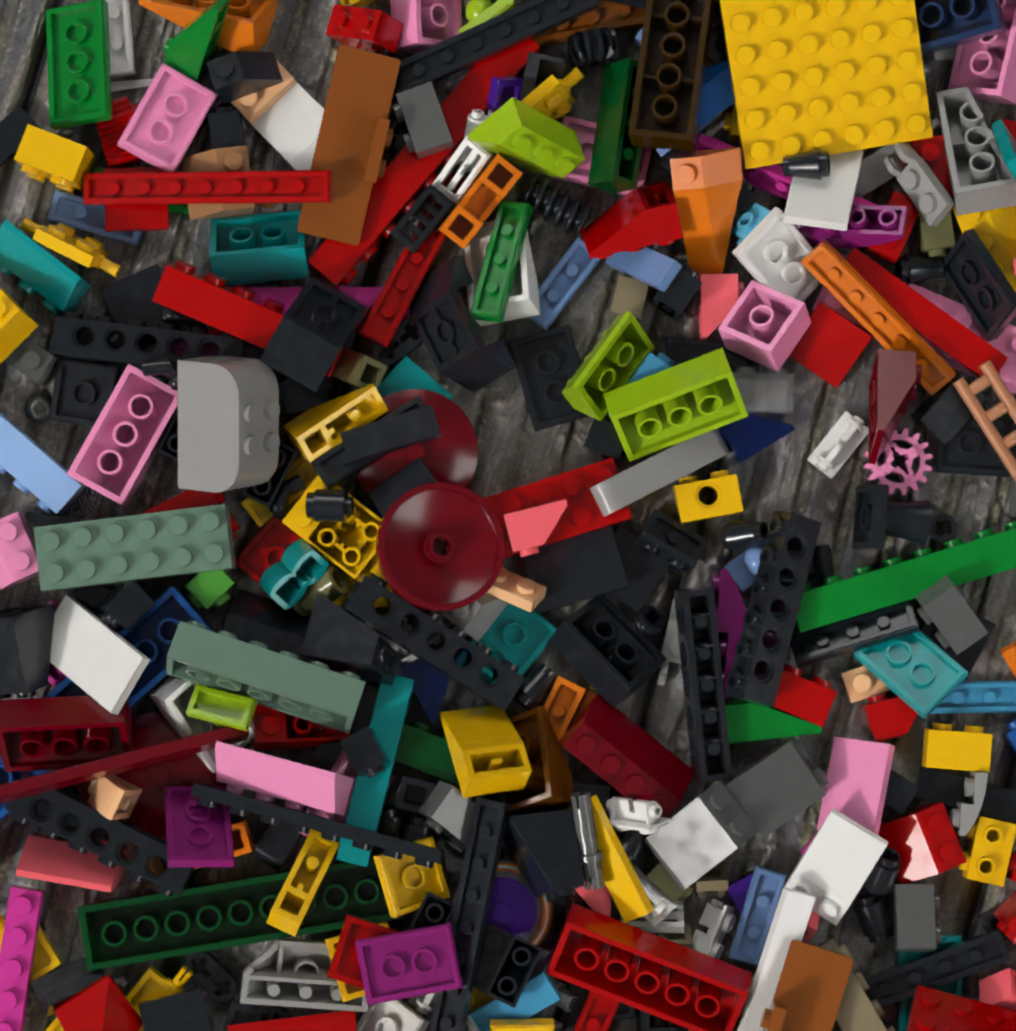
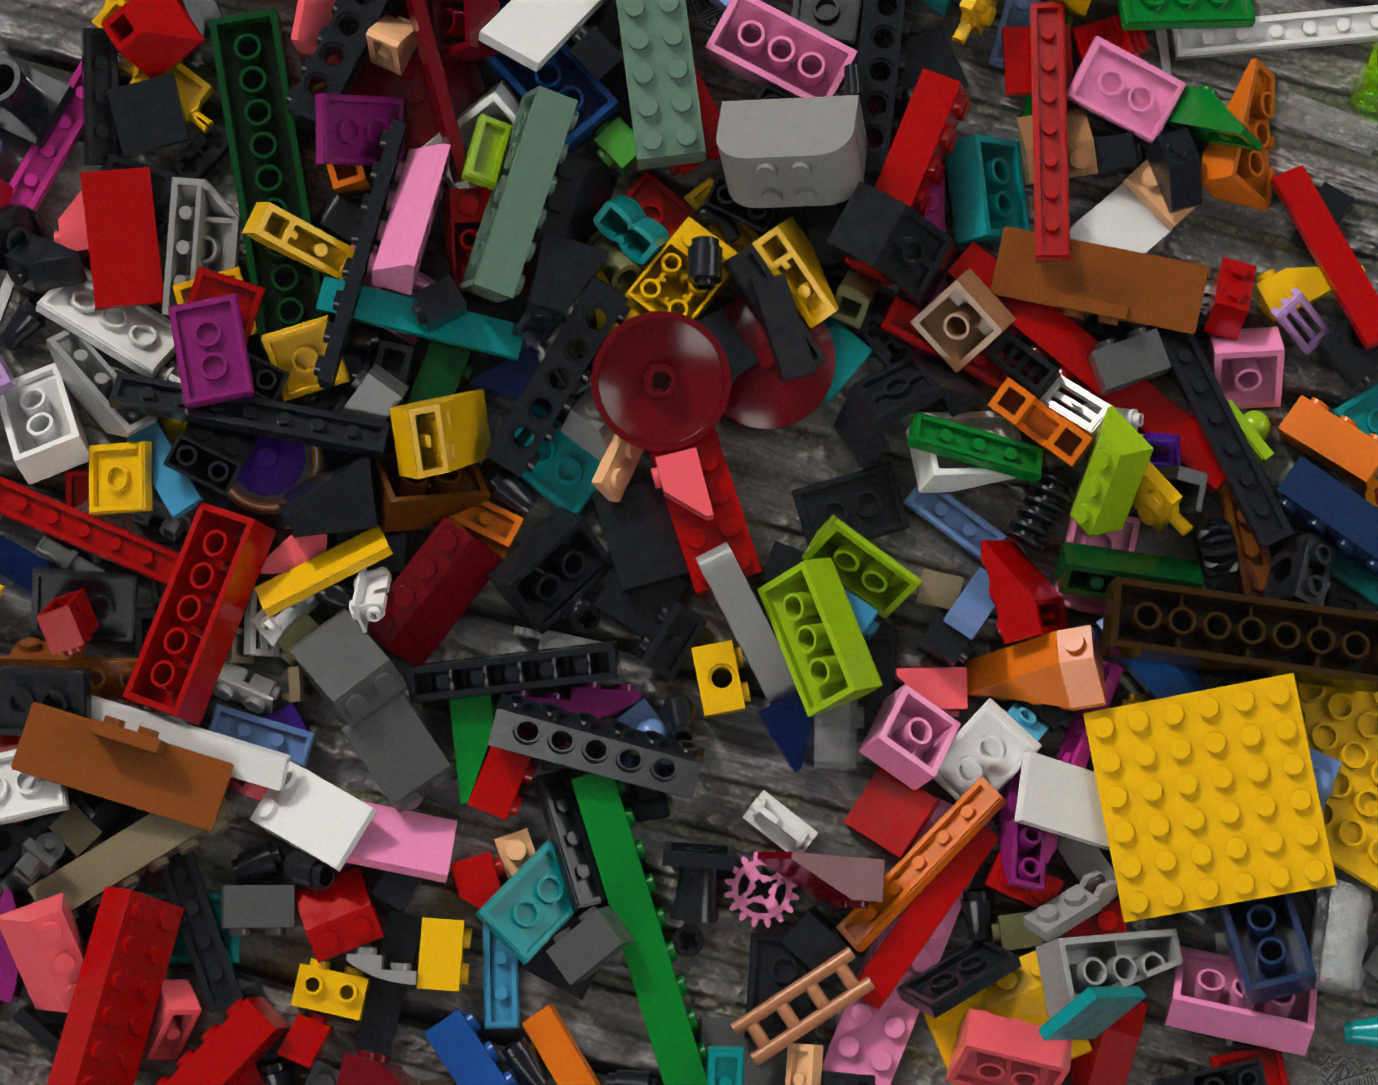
camera: 85 degrees right, 5 degrees down
dark grey pin [570,791,605,890] -> none
black cone [783,148,830,180] -> none
none -> medium nougat slope [910,268,1016,373]

